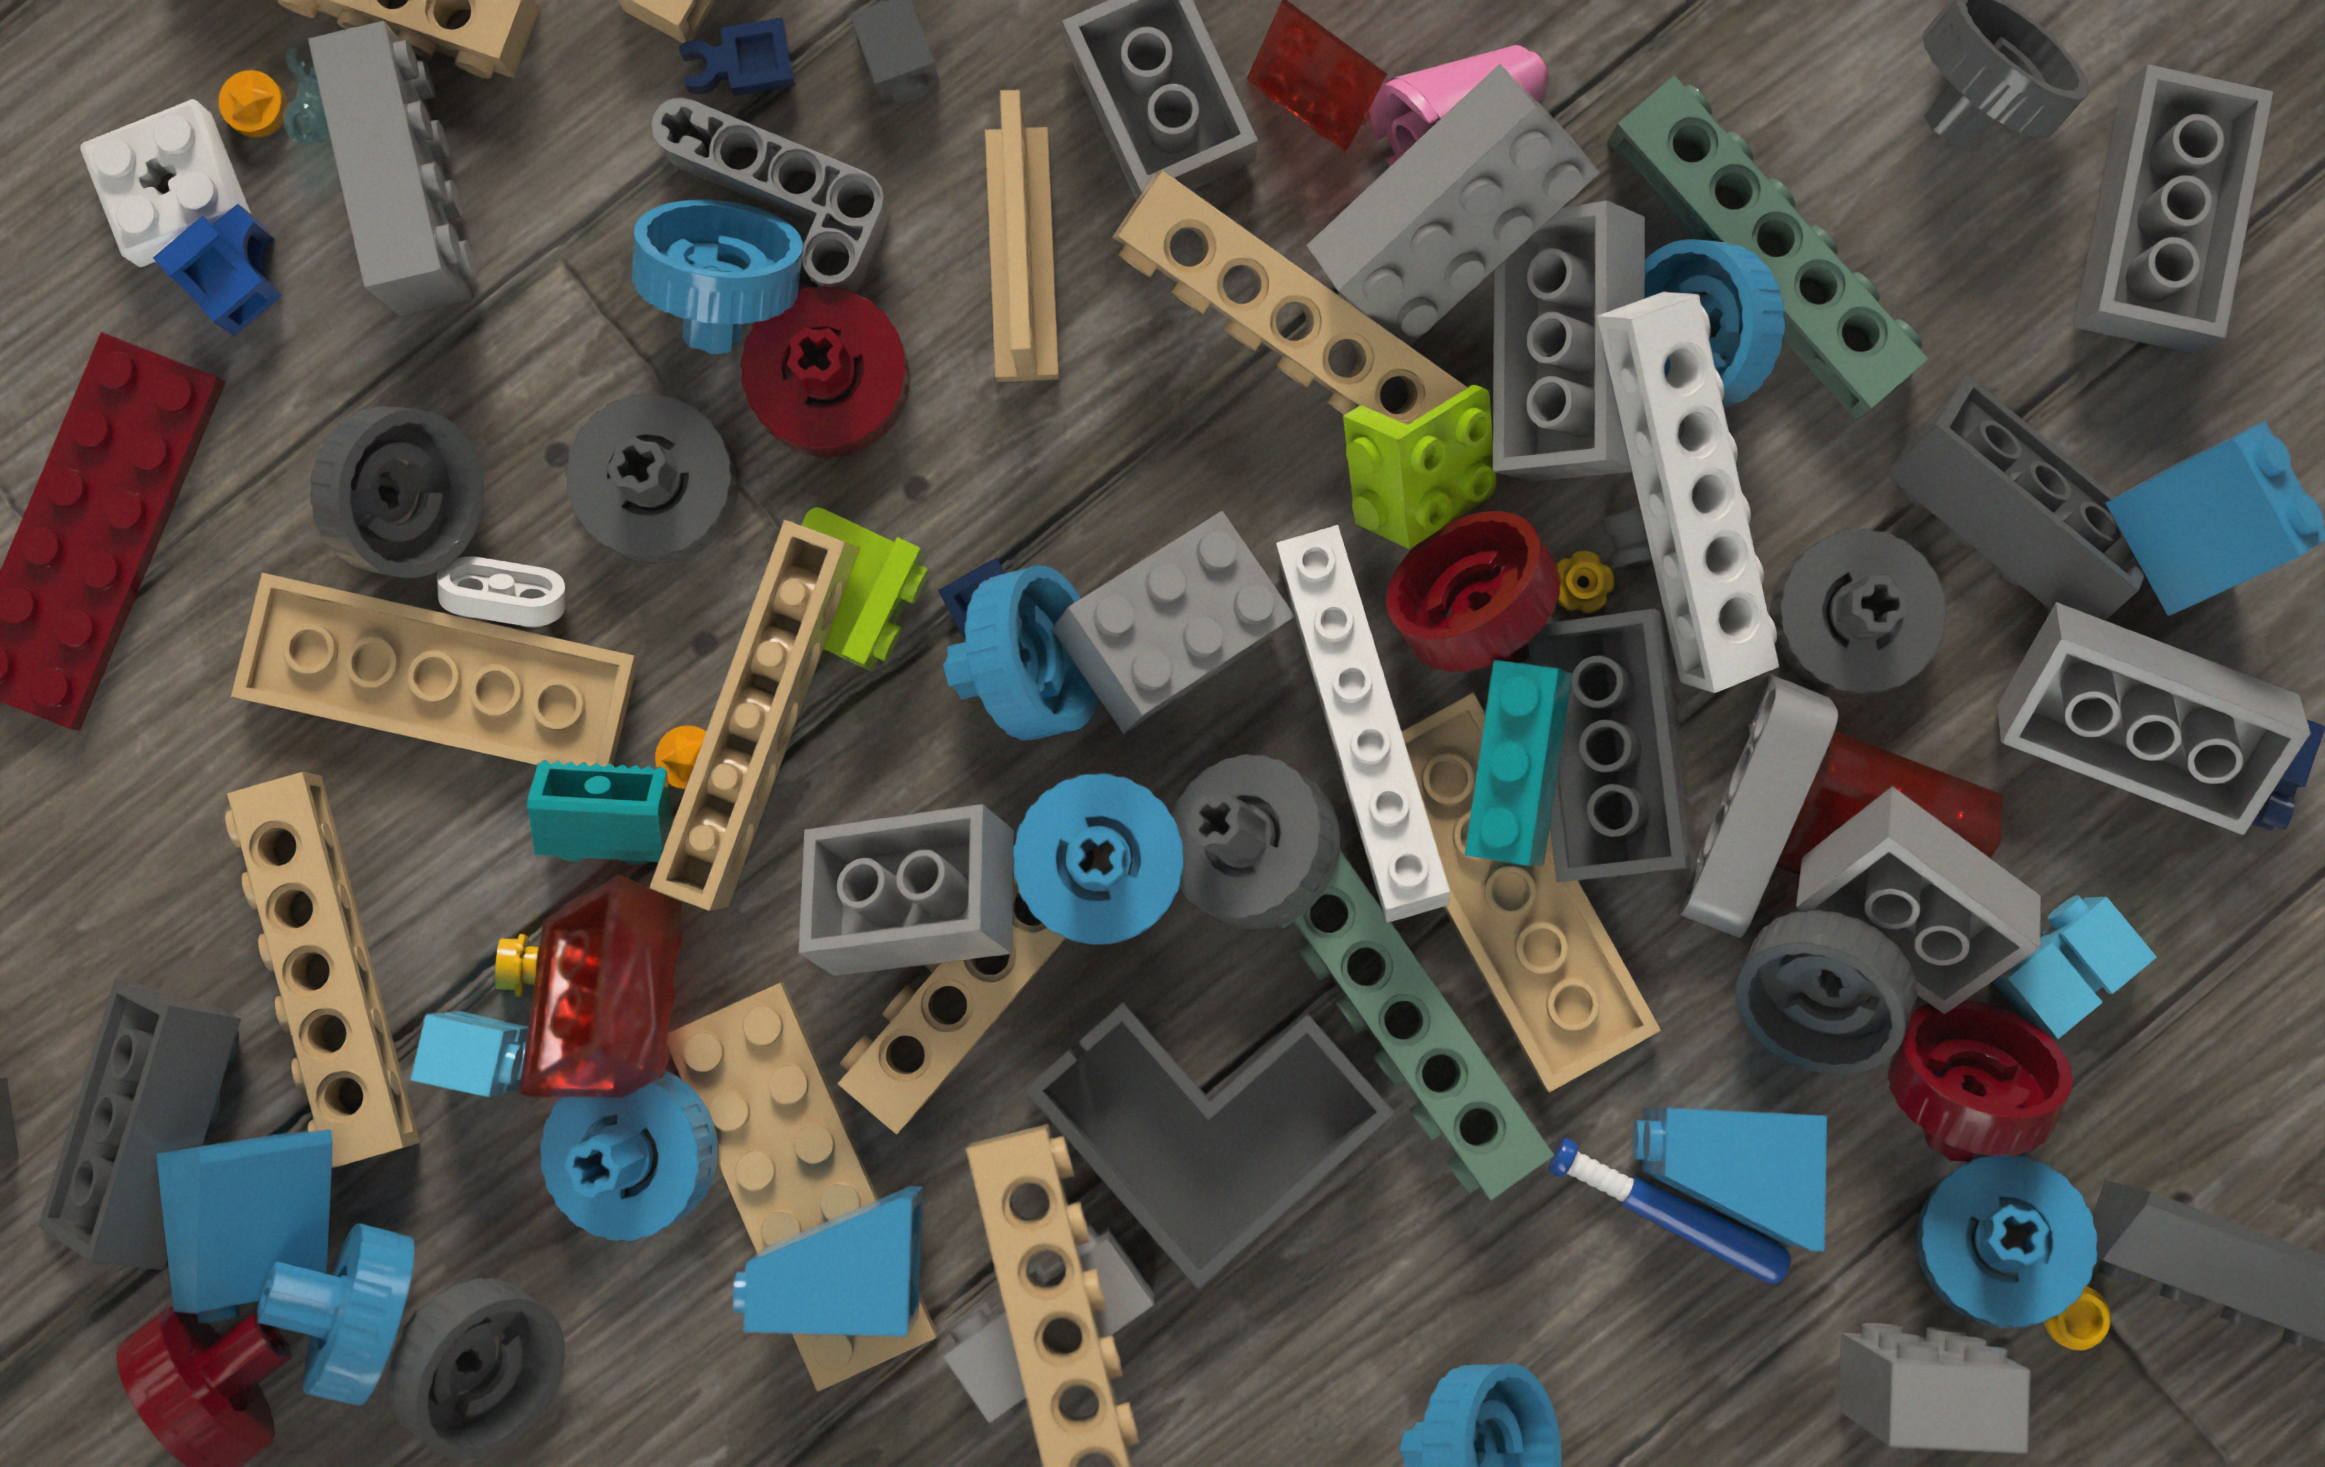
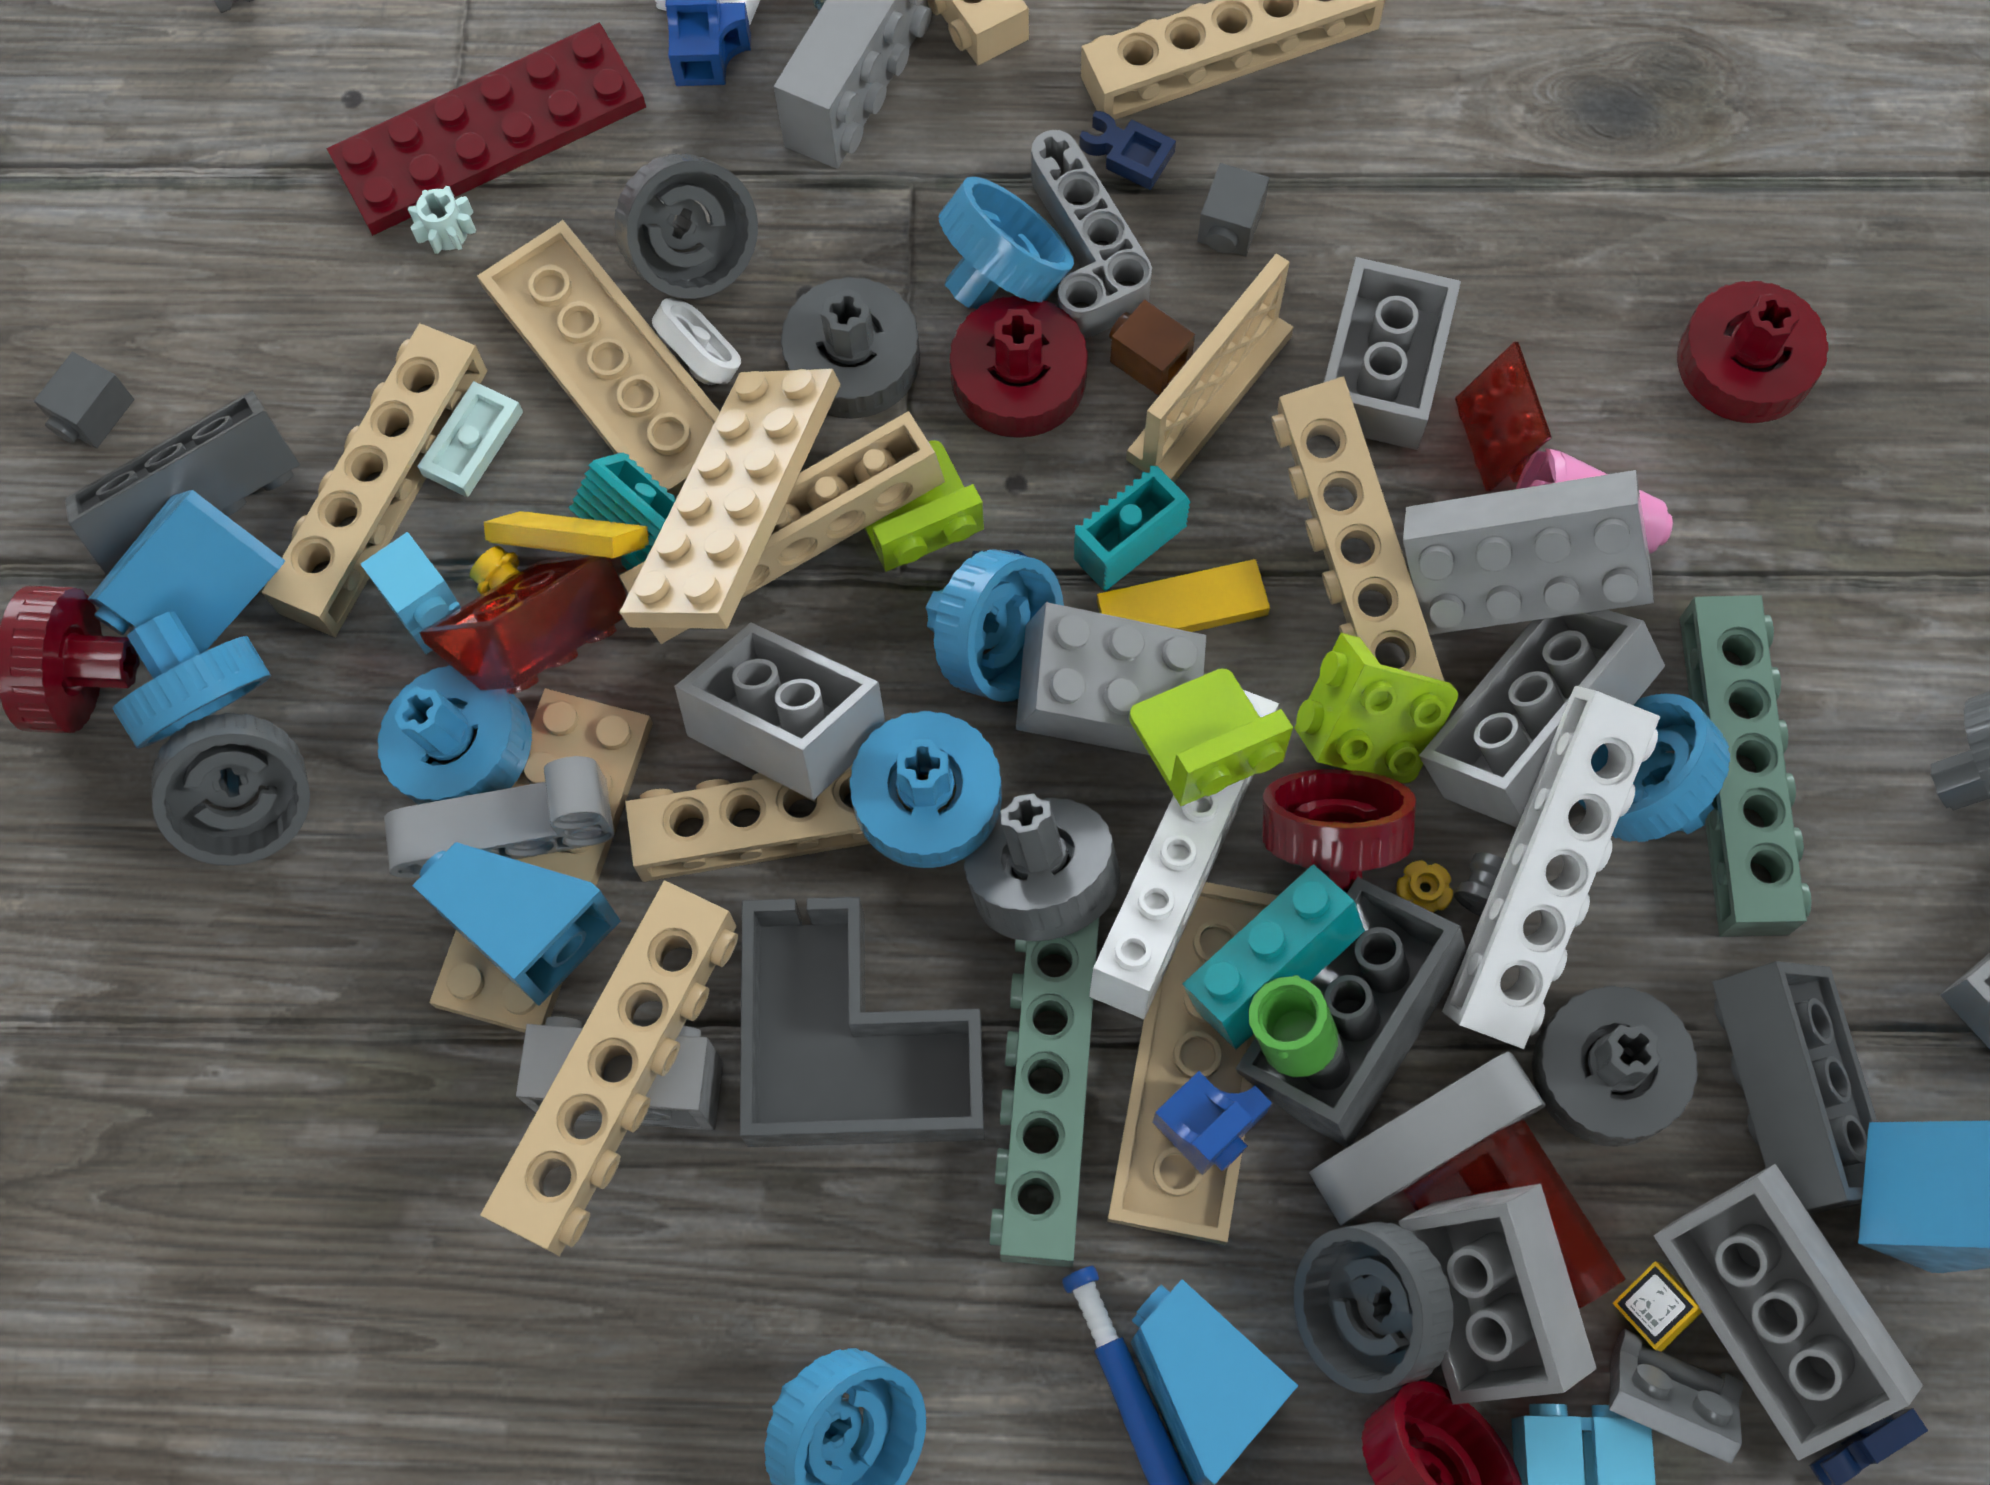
camera: 45 degrees right, 15 degrees down
none -> light grey beam [384,756,614,878]
none -> light aqua gear [408,186,476,254]
none -> light aqua plate [417,381,523,497]
none -> yellow tile [484,511,649,558]
none -> tan plate [620,369,841,629]
none -> teal brick [1074,466,1191,591]
none -> yellow tile [1096,559,1270,632]
none -> reddish brown brick [1109,299,1195,396]
none -> lime bracket [1129,668,1293,807]
none -> blue brick [1152,1071,1272,1175]
none -> bright green piece [1249,975,1338,1077]
none -> dark grey plate [1609,1329,1743,1464]
none -> tile [1613,1261,1702,1352]

